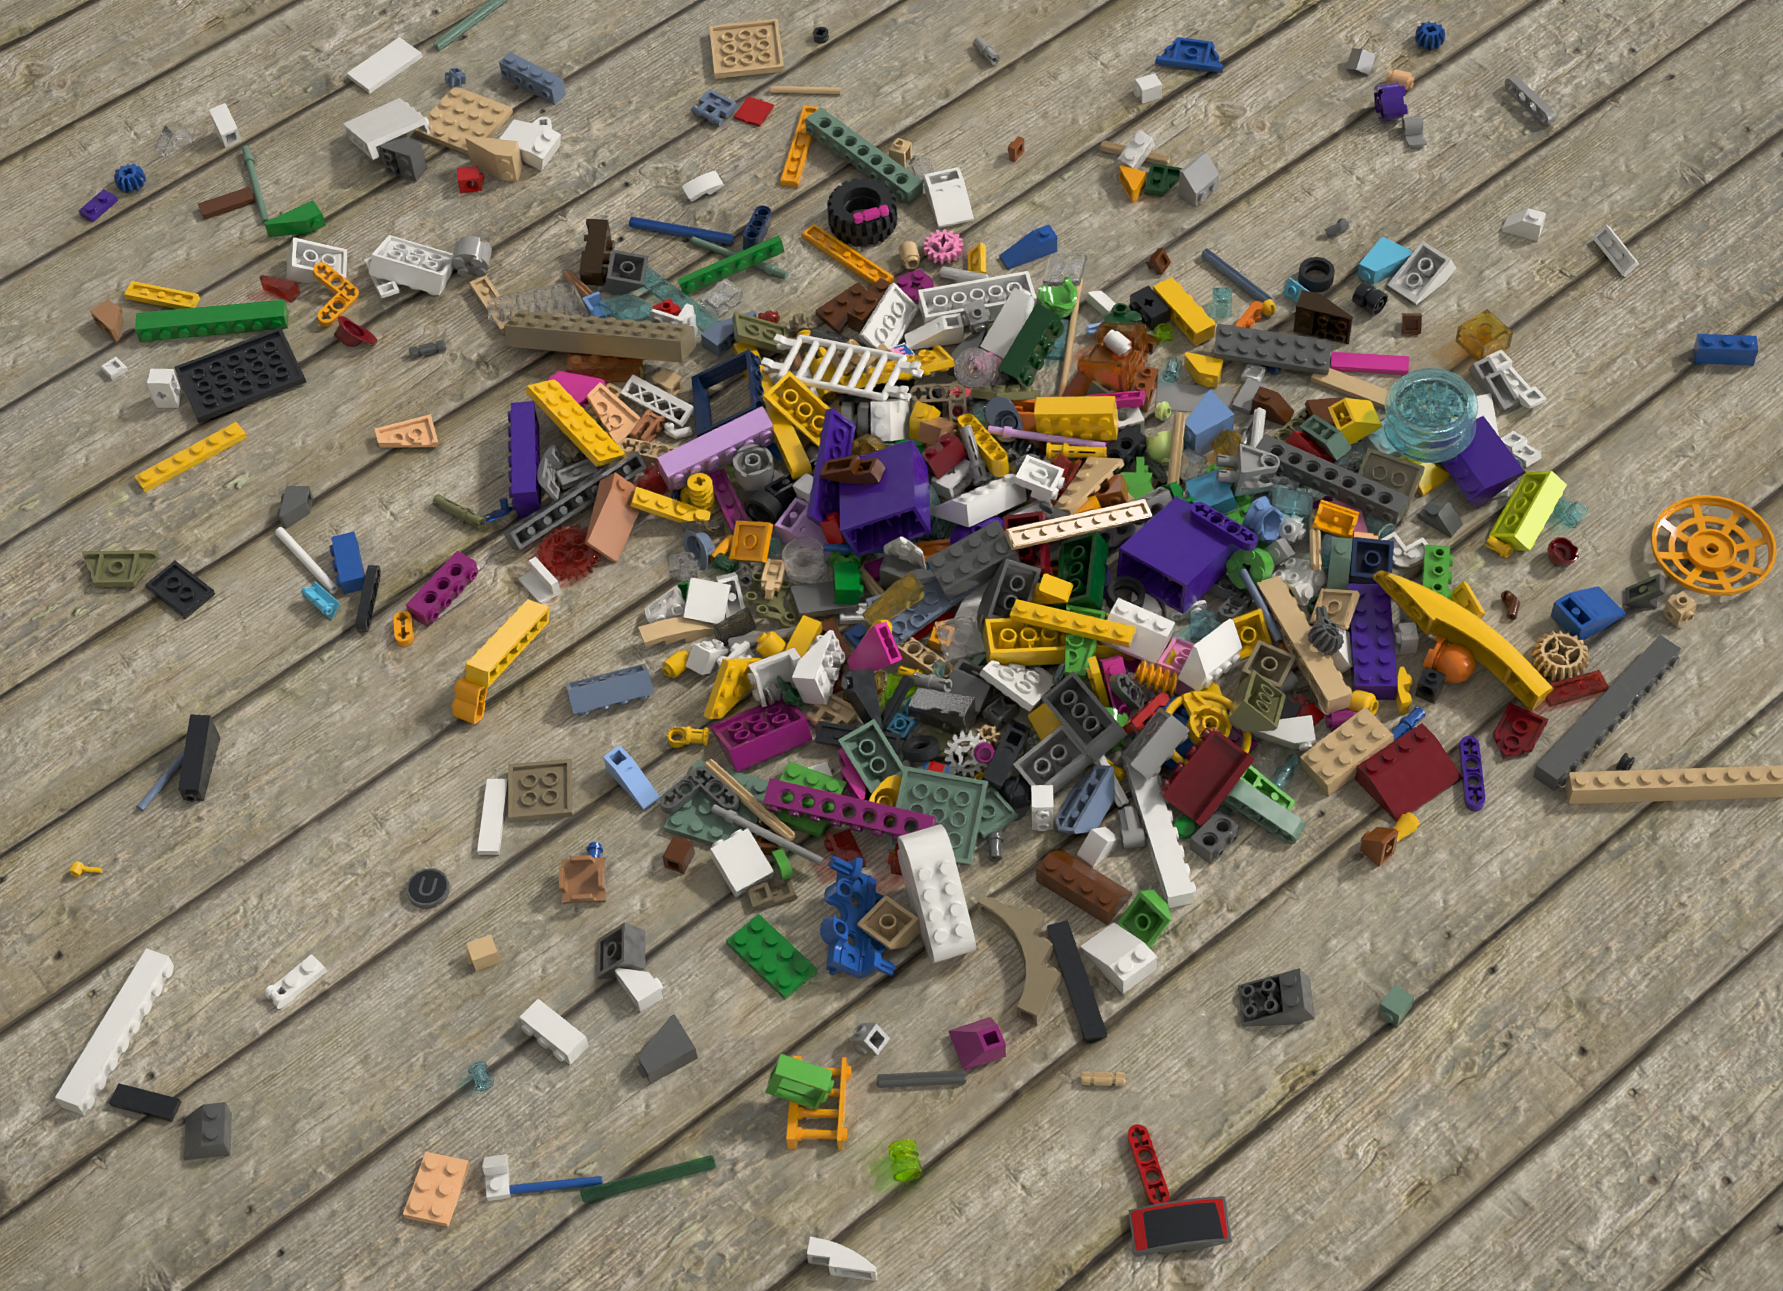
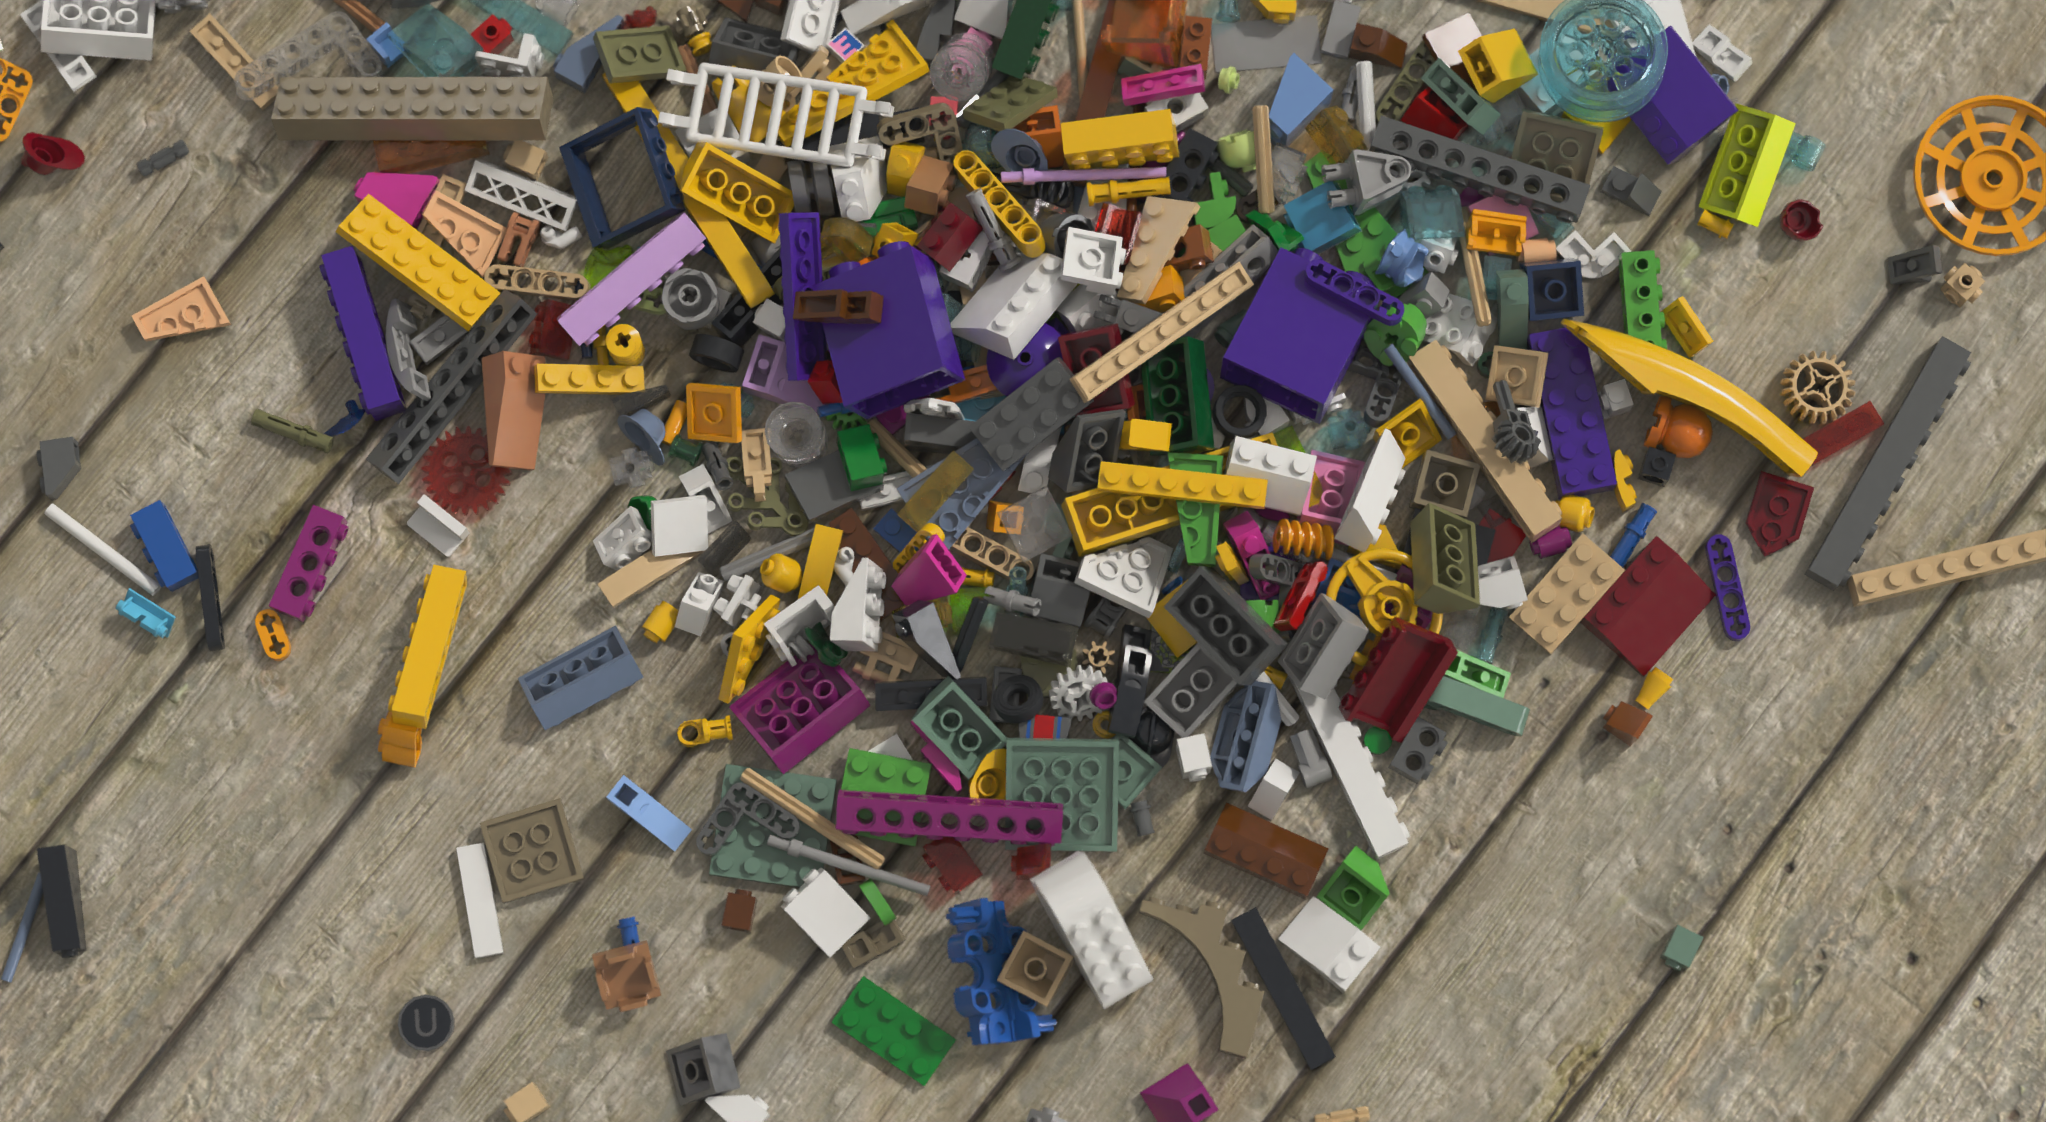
camera: 15 degrees left, 25 degrees up
magenta plate [708,468,749,535] -> none
dark azure slope [887,698,928,740] -> none
dark grey slope [1238,968,1315,1026] -> none
reddish brown arm [1501,590,1520,620] -> none
blue slope [1551,586,1626,641] -> none
black bush [1616,753,1635,771] -> none

